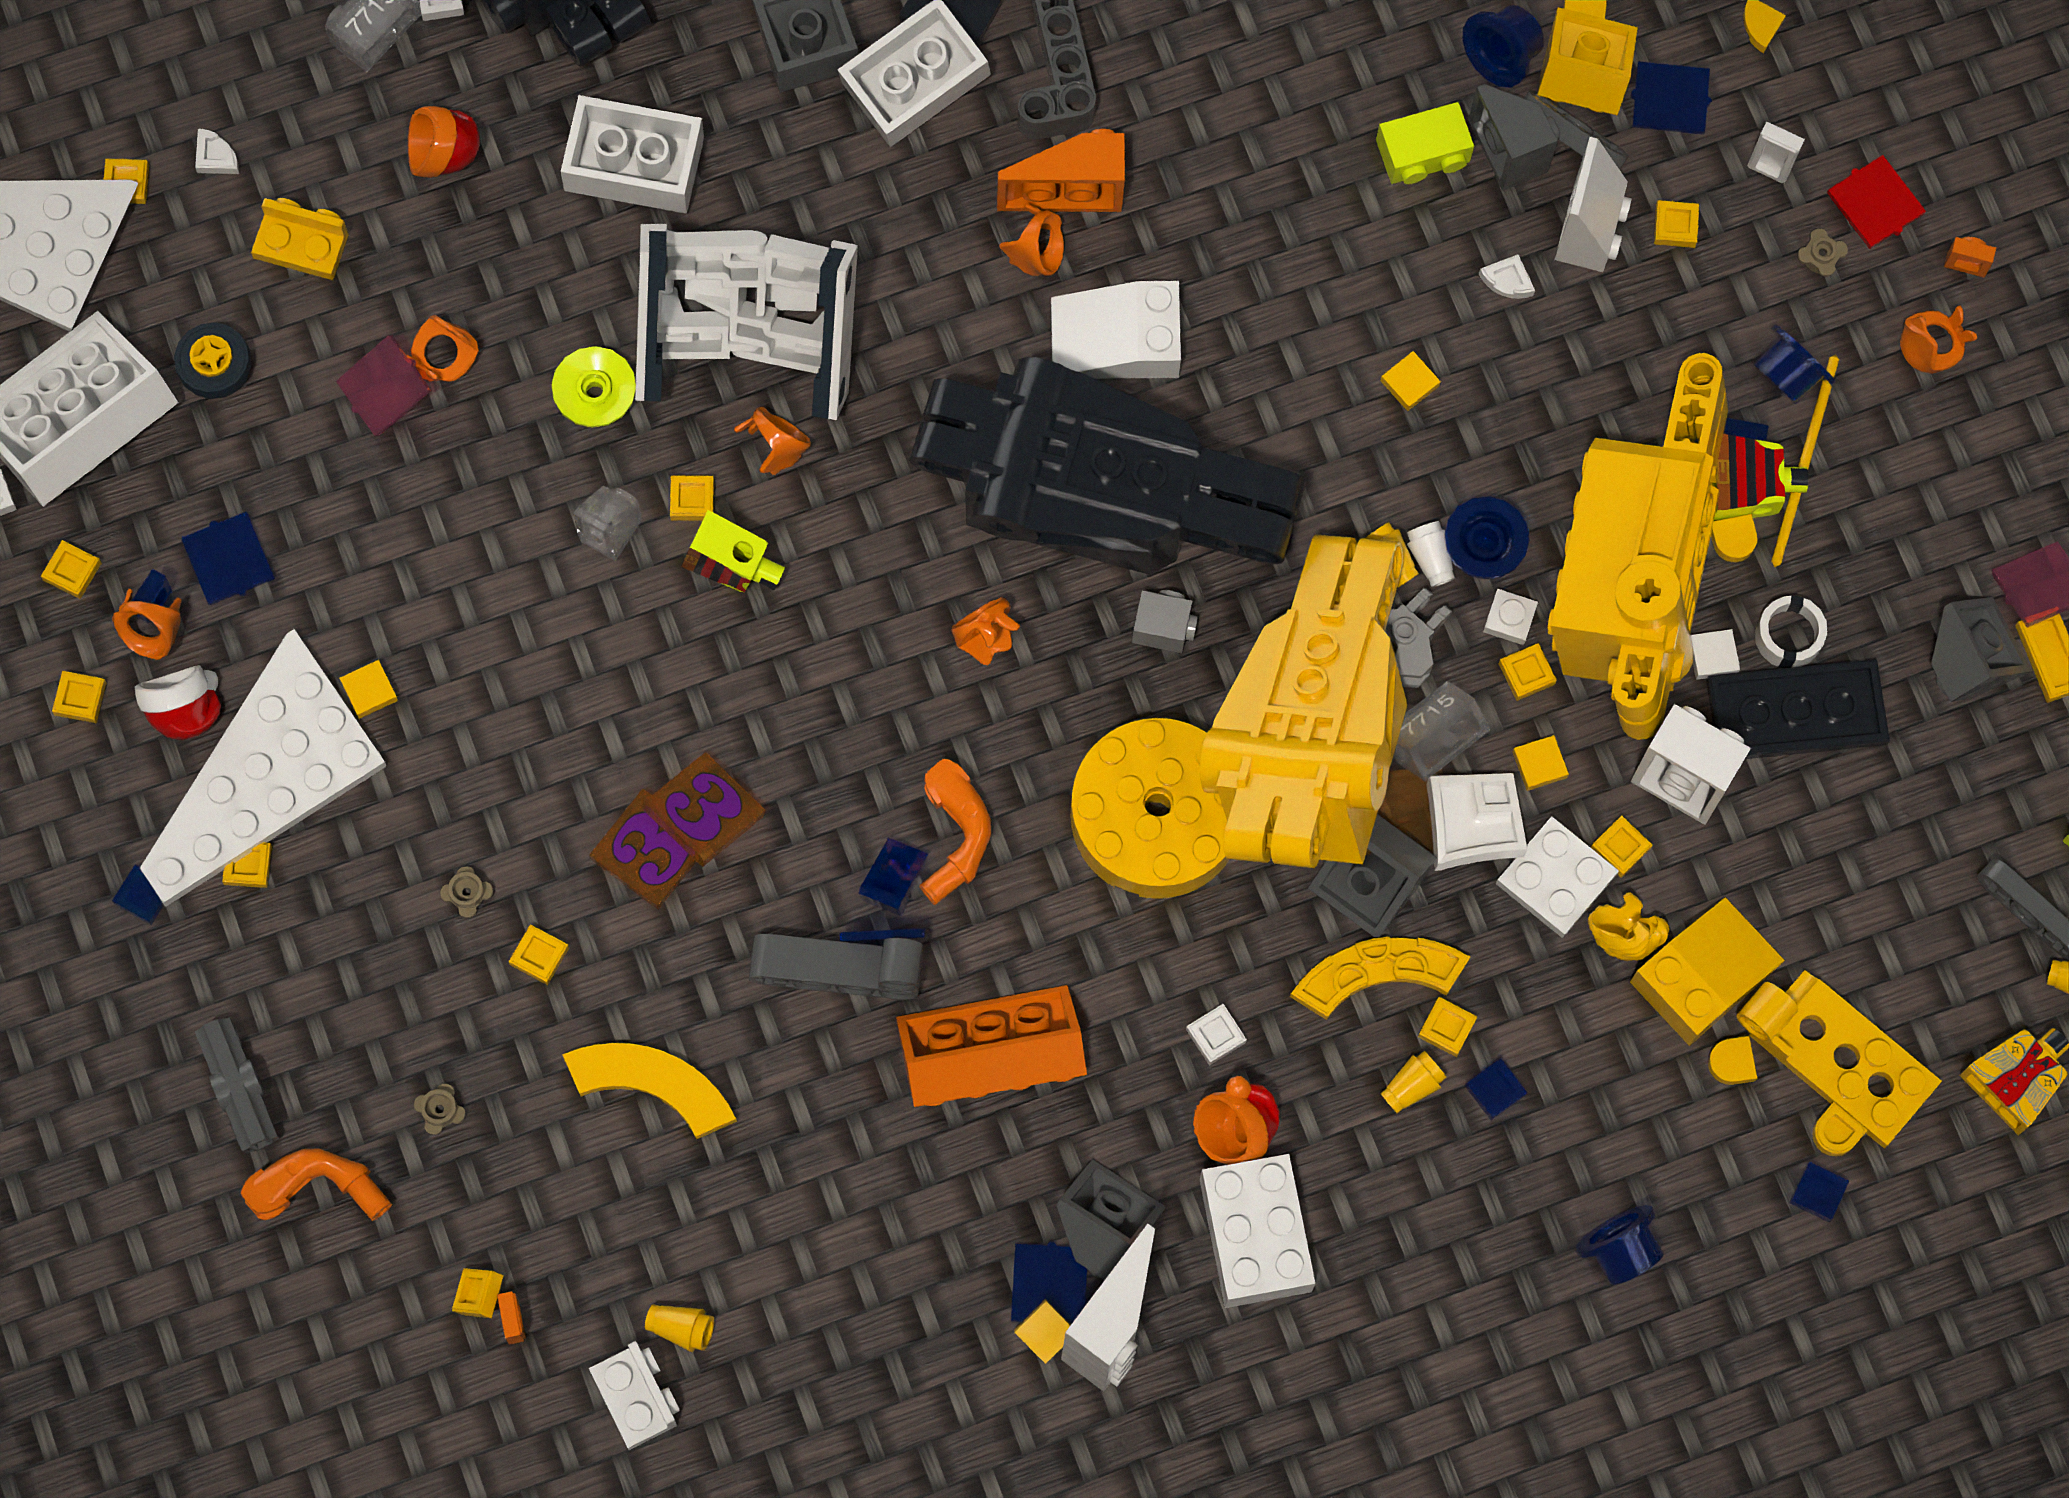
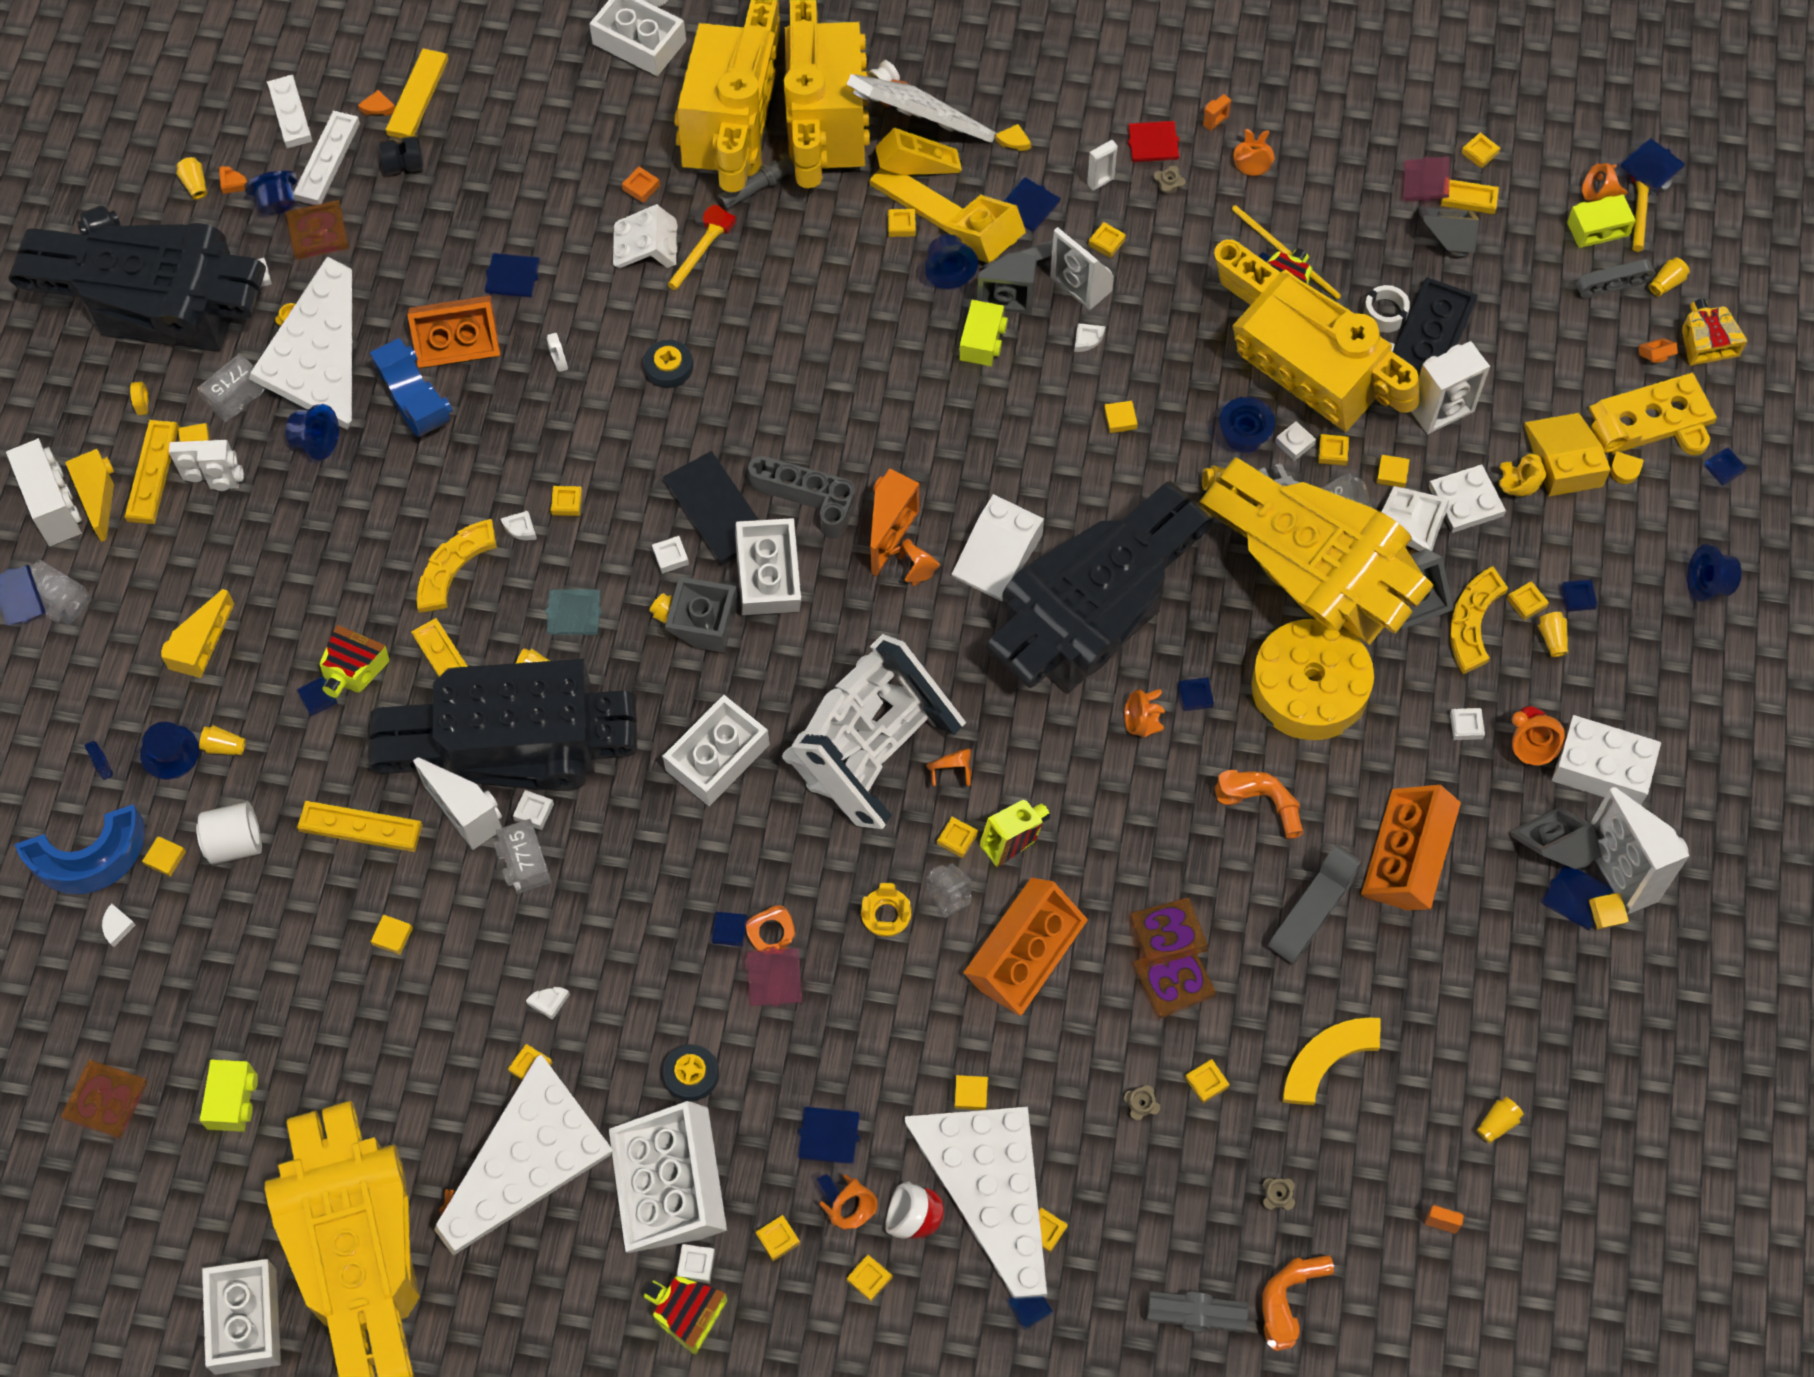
camera: 55 degrees left, 10 degrees down
yellow bracket [251,198,349,280] -> none
orange piece [408,106,480,178] -> none
yellow tile [452,1268,504,1318] -> none
neon yellow dish [551,346,636,428] -> none
white bracket [589,1341,680,1450] -> none
clear blue piece [840,929,925,941] -> none
clear blue slope [859,837,928,916] -> none
light grey brick [1132,590,1198,653] -> none
white cone [1407,521,1455,587] -> none
yellow tile [1591,815,1653,878] -> none
clear blue piece [1753,324,1836,405] -> none
none -> clear blue tile [712,911,747,947]
none -> yellow piece [861,883,911,937]
none -> orange slope [963,877,1088,1016]
none -> clear blue tile [1179,677,1214,711]
none -> orange plate [1638,338,1678,363]

